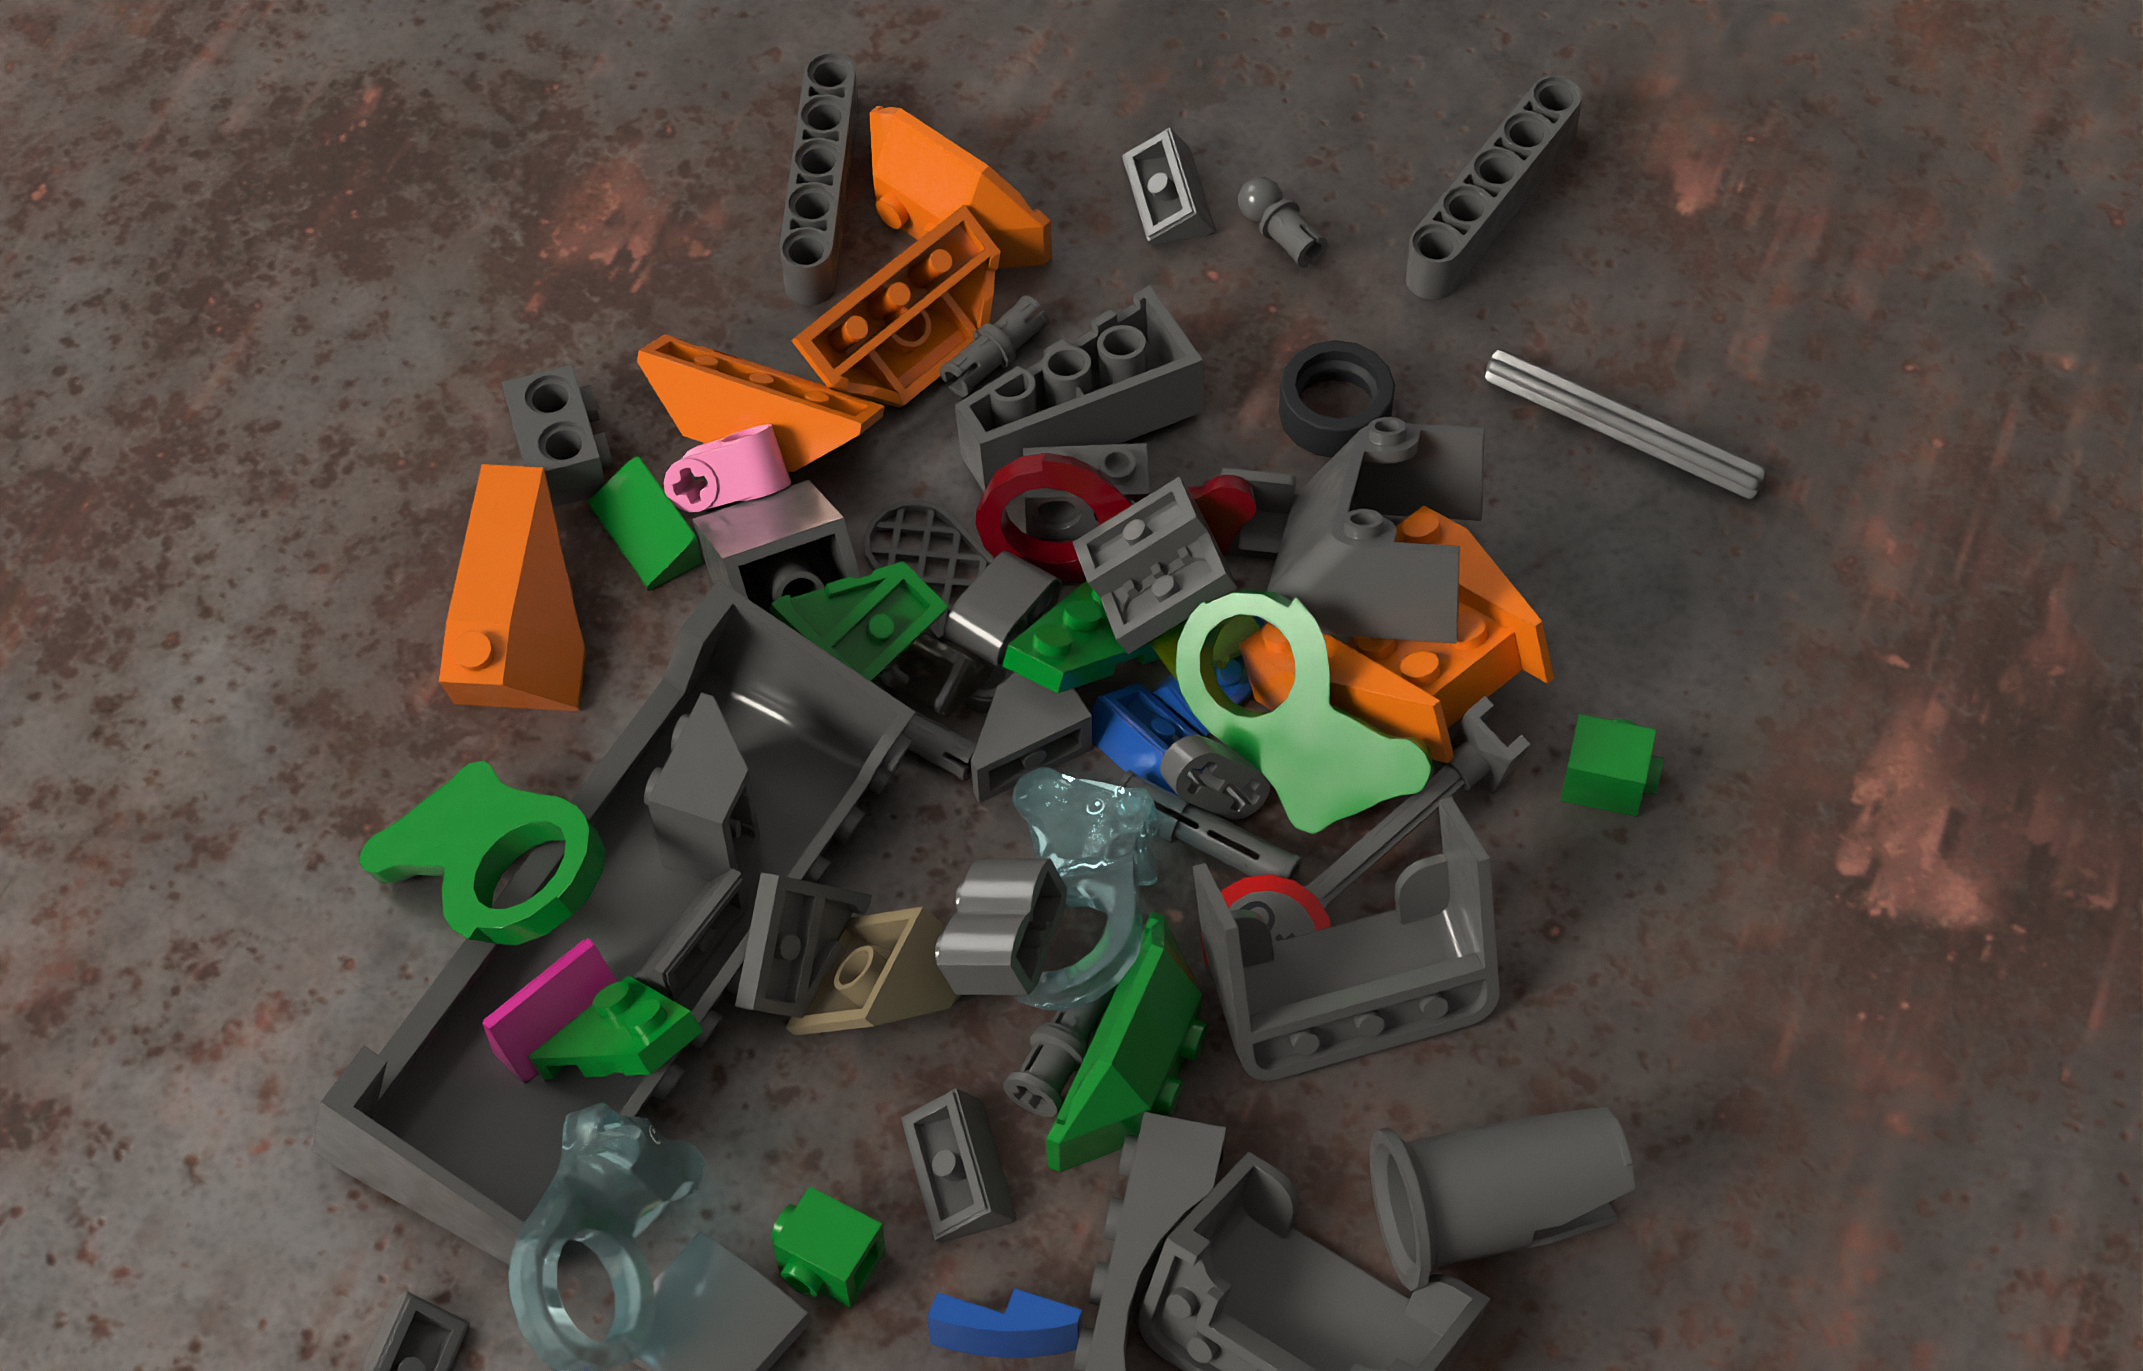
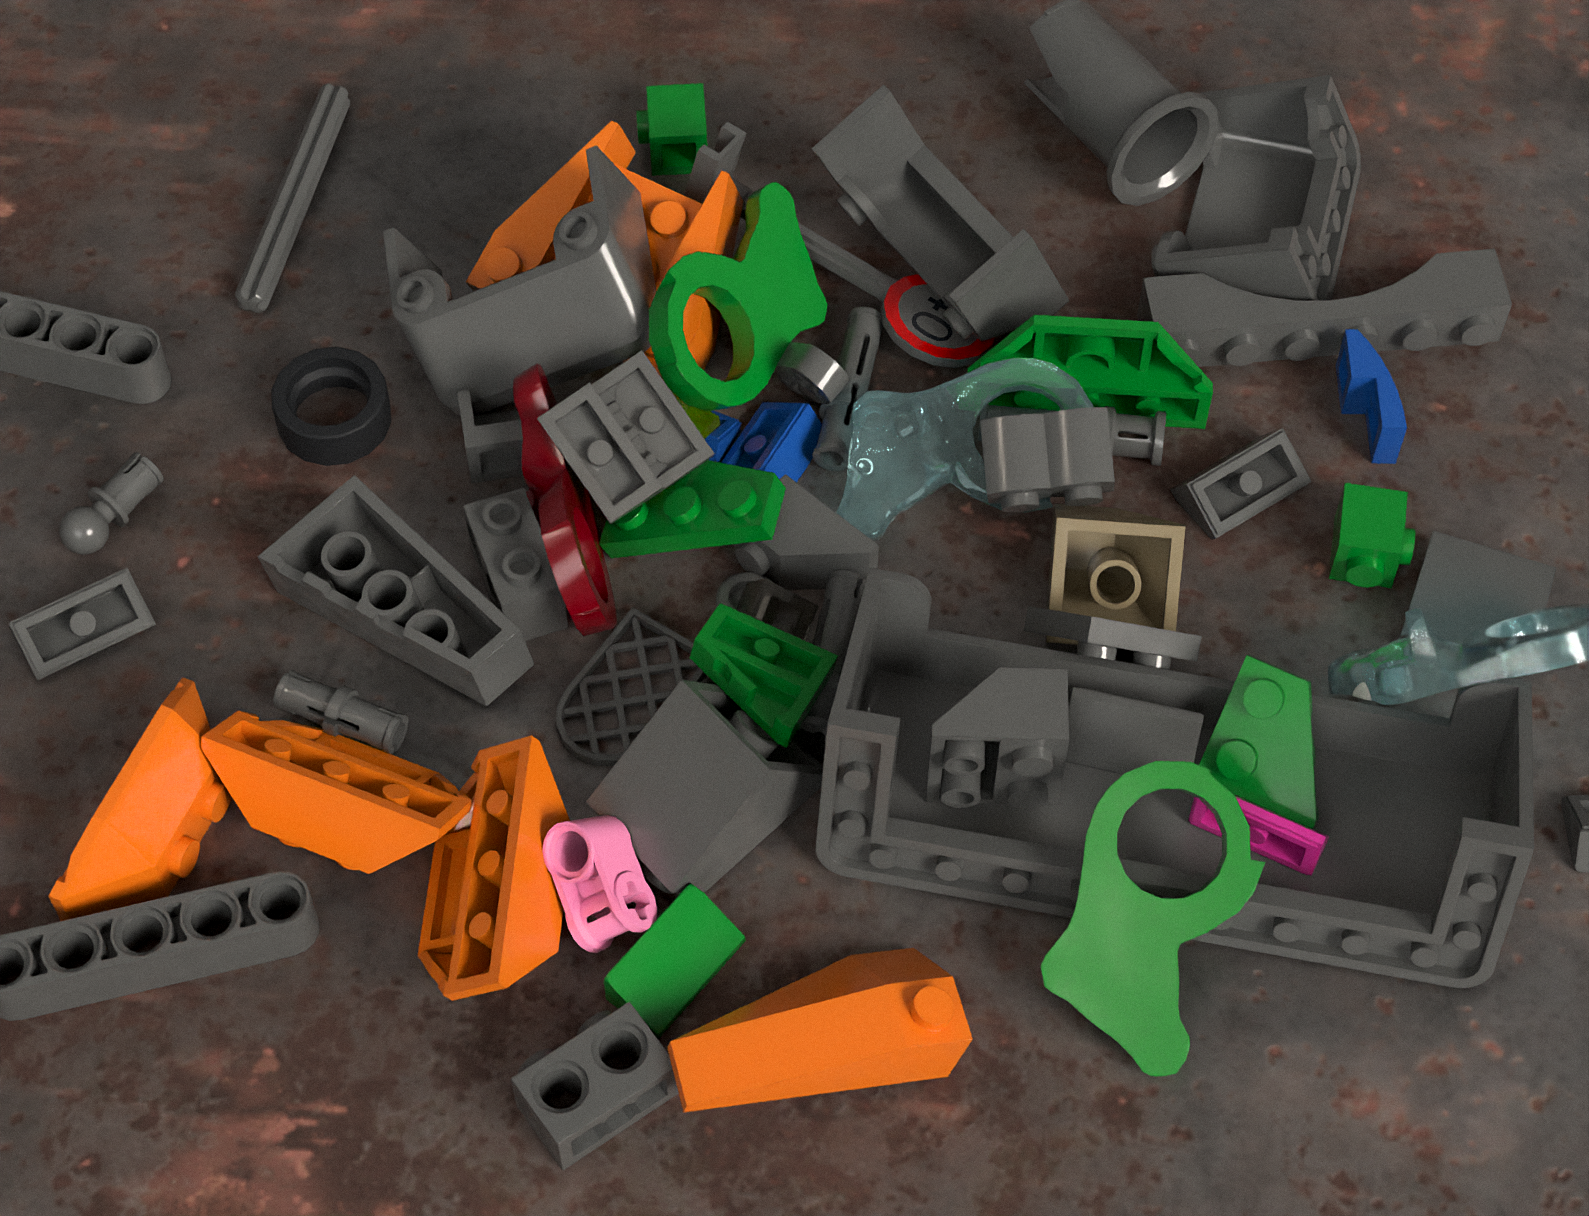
camera: 110 degrees left, 0 degrees up
dark grey beam [944,551,1062,668] -> none

